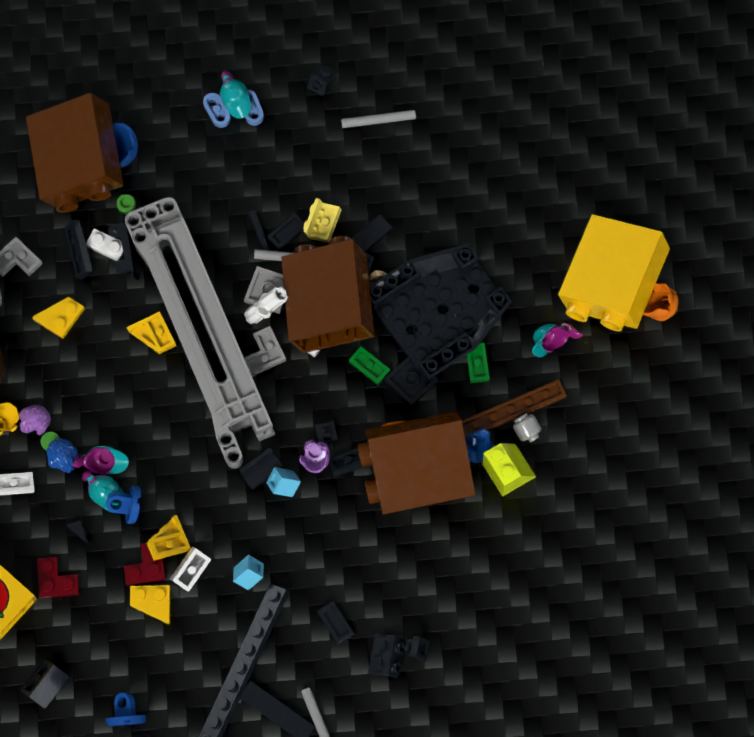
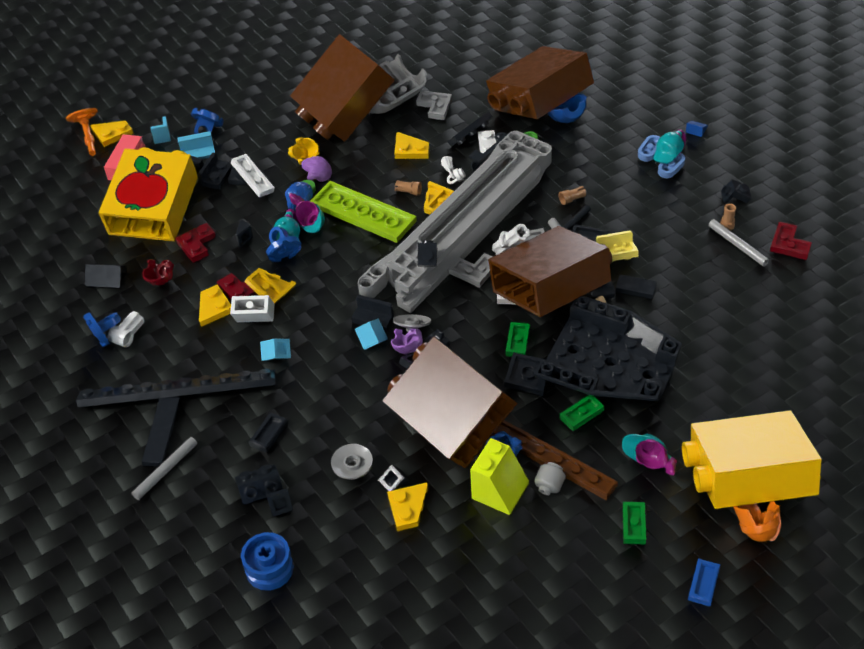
camera: 60 degrees right, 25 degrees down
none -> white piece [108,311,144,348]
none -> dark red hair [142,259,174,286]
none -> blue wheel [241,532,294,590]
none -> lime plate [310,181,417,243]
none -> light grey dish [331,444,373,479]
none -> black slope [379,465,411,491]
none -> yellow wing [387,483,428,531]
none -> light grey dish [393,314,431,332]
none -> medium nougat pin [395,180,422,196]
none -> black bracket [417,240,438,267]
none -> white piece [441,156,466,184]
none -> medium nougat pin [559,186,586,205]
none -> green plate [623,502,646,544]
none -> blue slope [686,121,708,137]
none -> blue tile [688,559,720,606]
none -> medium nougat pin [720,204,736,231]
none -> dark red plate [770,222,812,260]

